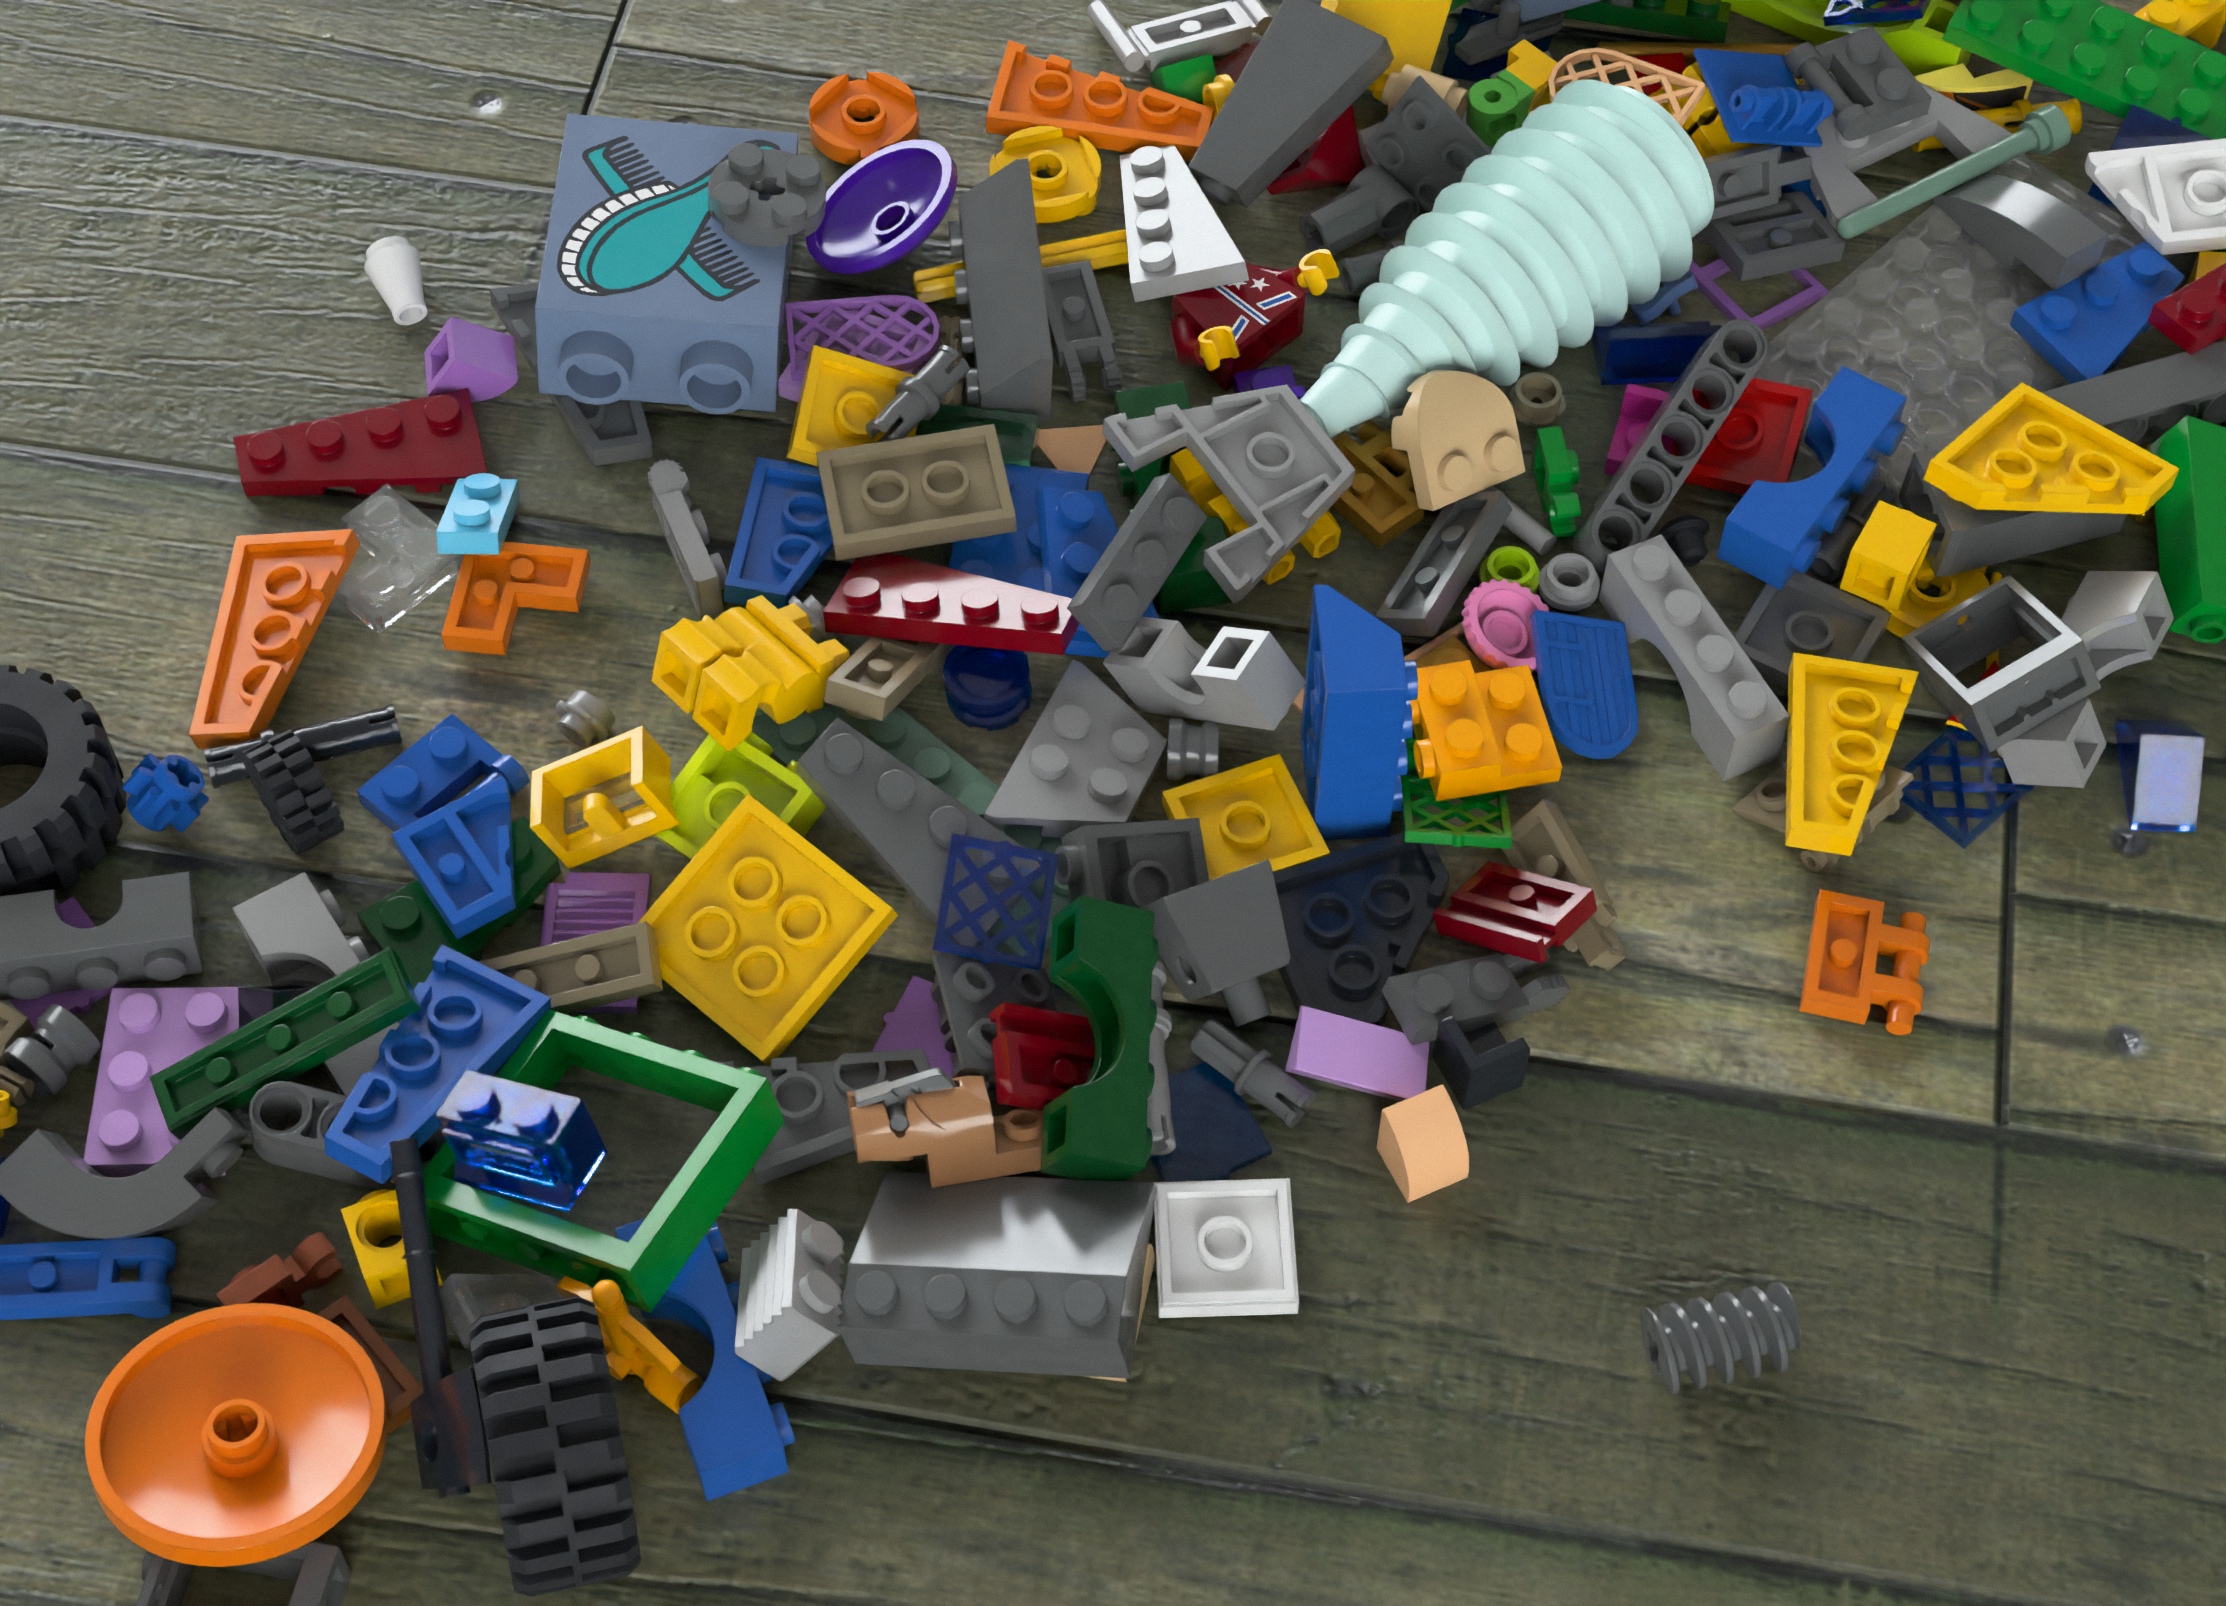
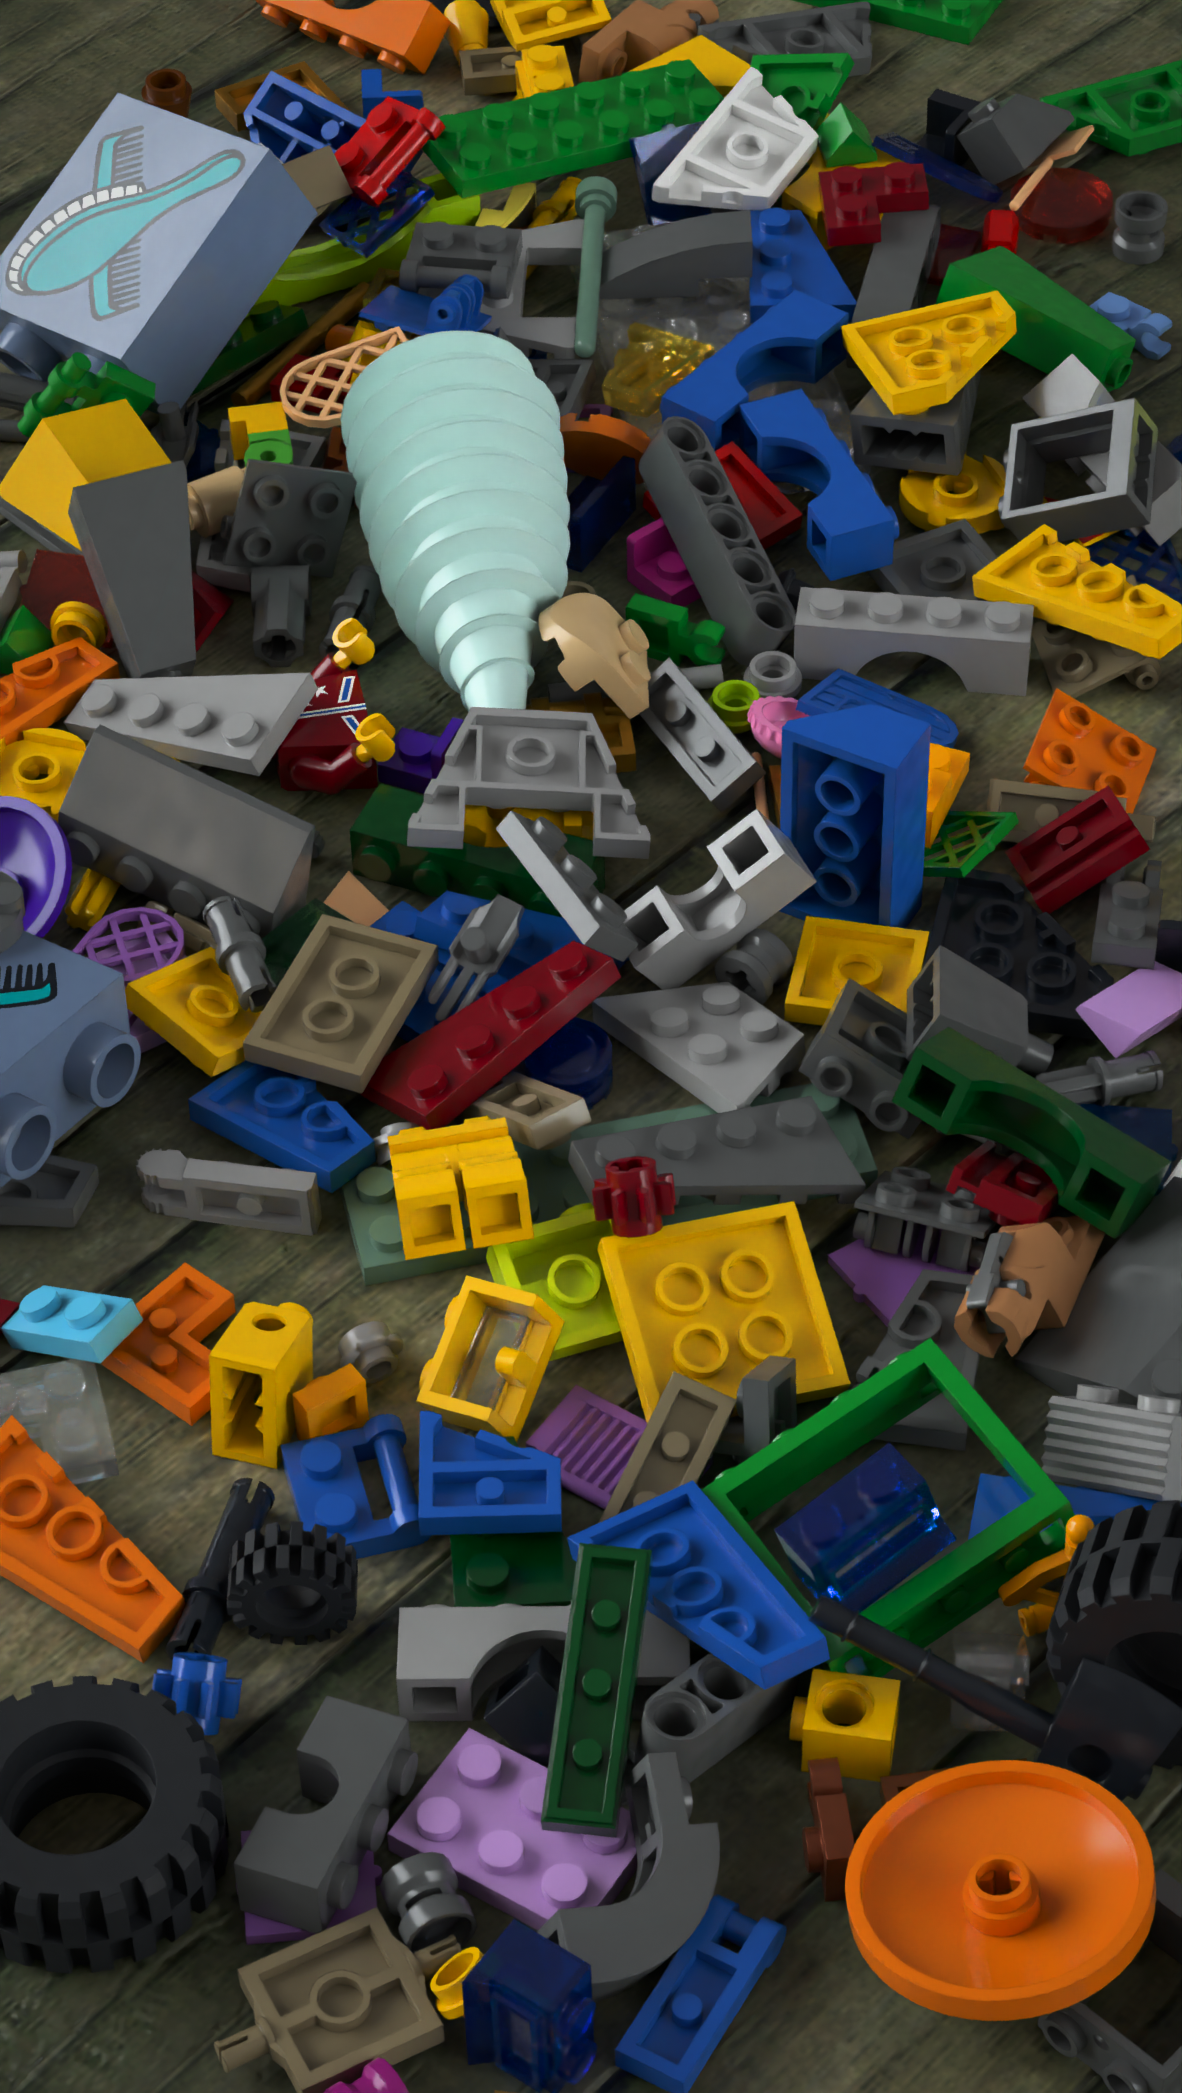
camera: 55 degrees left, 10 degrees down
clear blue window [932,833,1059,970] -> none
yellow brick [1840,500,1937,613] -> none
none -> yellow torso [209,1302,313,1469]
none -> light orange plate [292,1363,369,1441]
none -> dark grey piece [428,894,525,1022]
none -> orange tile [560,413,651,485]
none -> dark red gear [592,1156,676,1237]
none -> clear yellow wing [602,322,715,418]
none -> blue arch [660,290,849,451]
none -> dark grey bracket [714,1355,797,1463]
none -> orange hinge [1023,689,1157,814]

